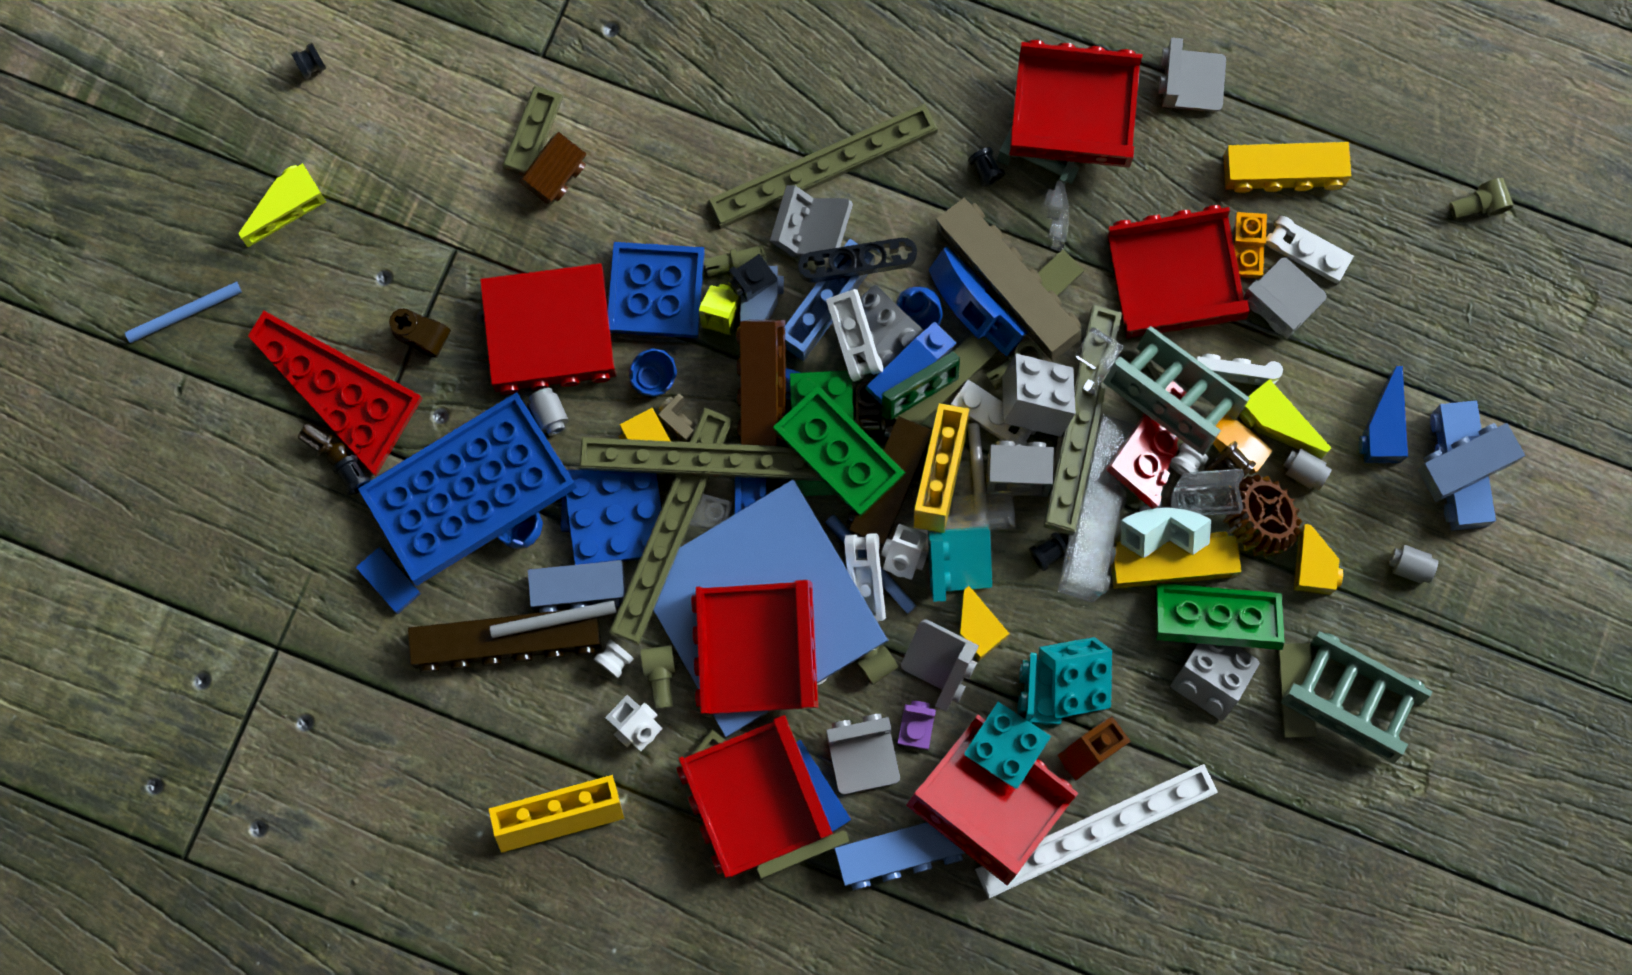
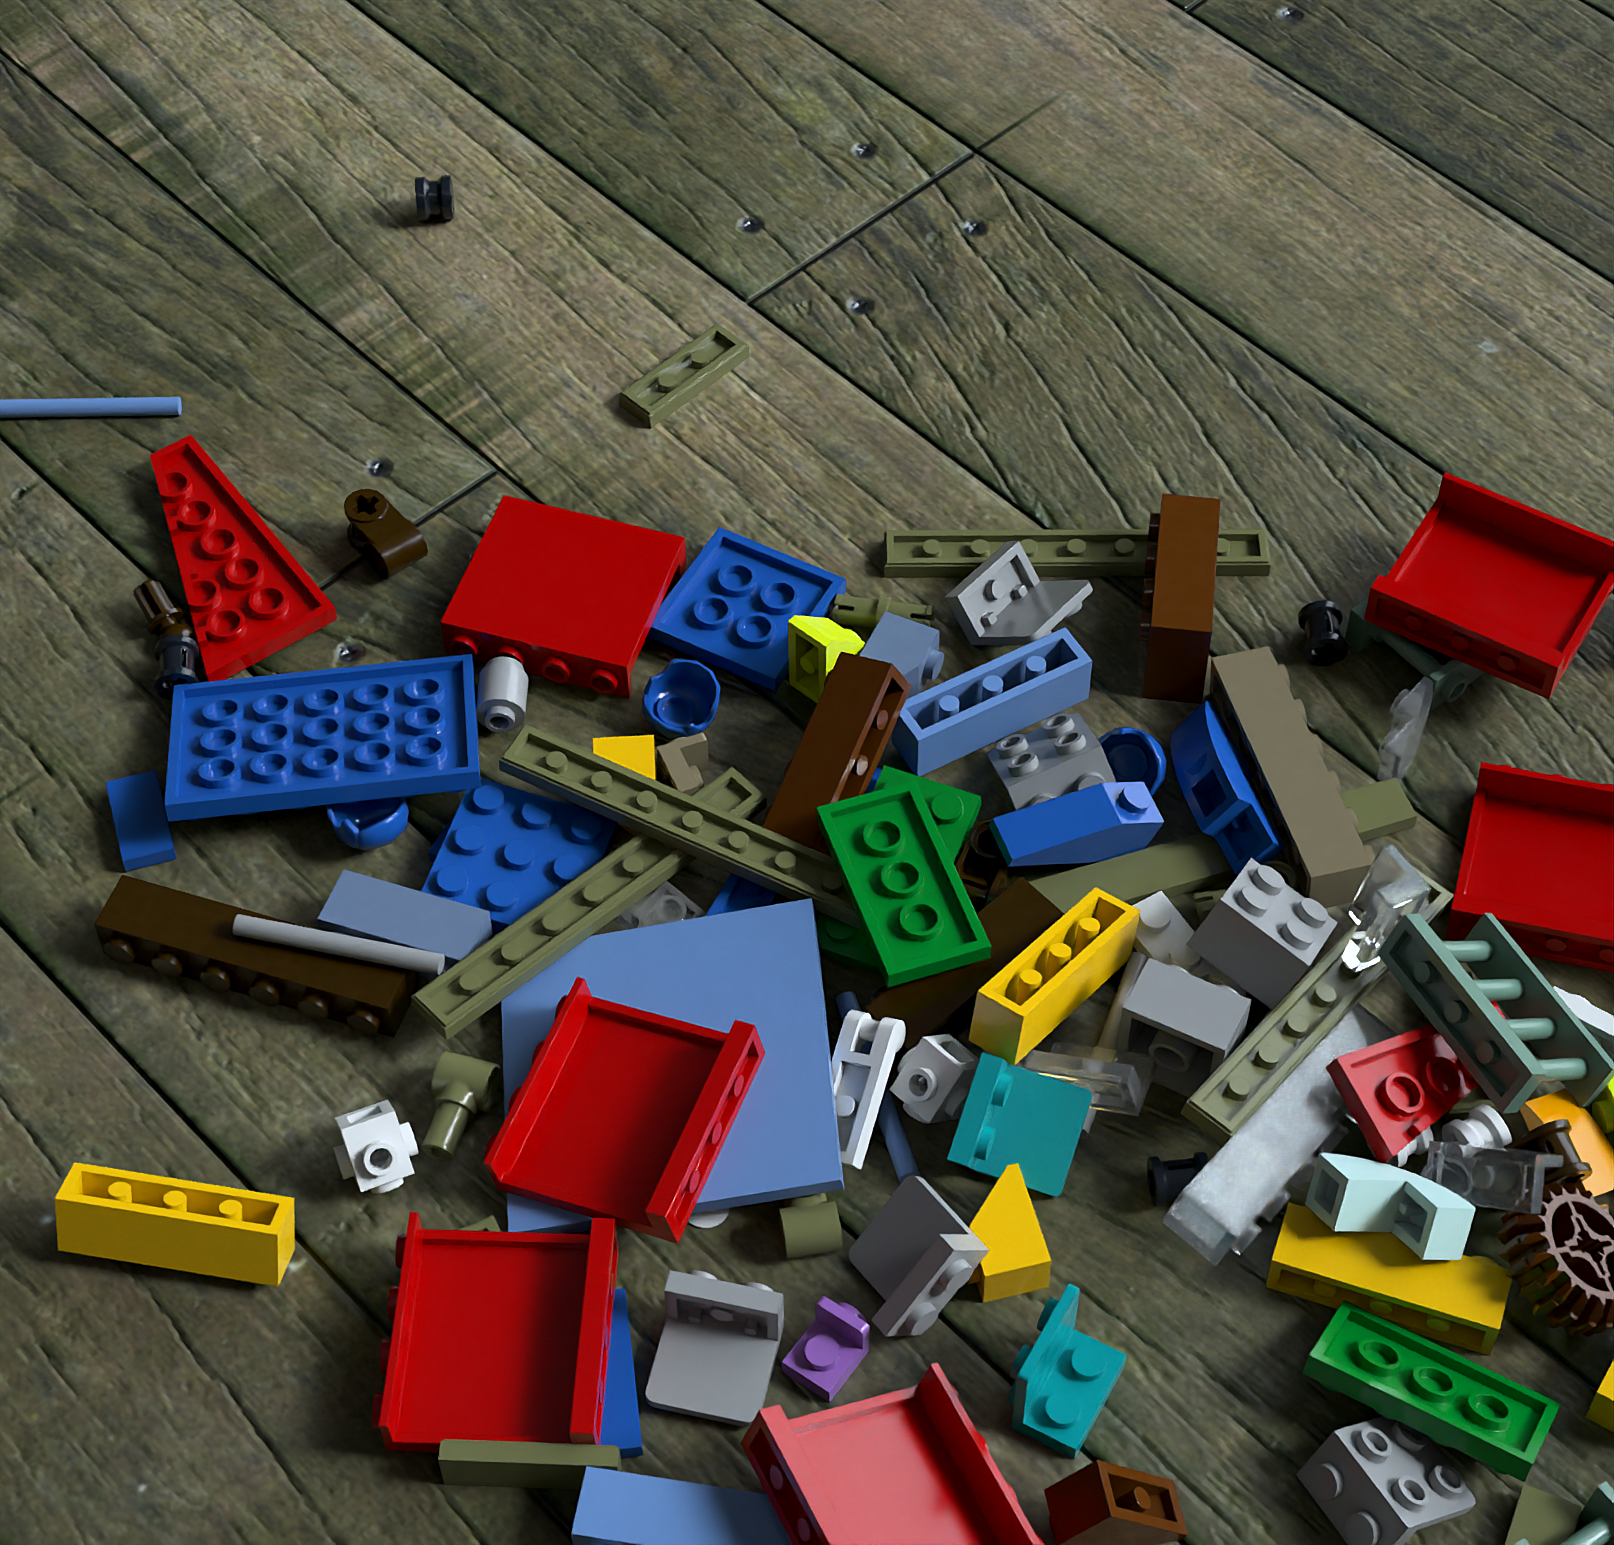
camera: 25 degrees right, 25 degrees down
neon yellow slope [238,163,326,247] -> none
reddish brown brick [519,132,587,204] -> none
white wheel [594,639,634,678] -> none
black bracket [728,254,777,301] -> none
black beam [798,237,917,283] -> none
white plate [826,289,883,382] -> none
dark green tile [882,351,960,421] -> none
teal bracket [964,702,1051,789] -> none
teal bracket [1038,637,1112,718] -> none
none -> reddish brown wedge [1139,494,1221,704]

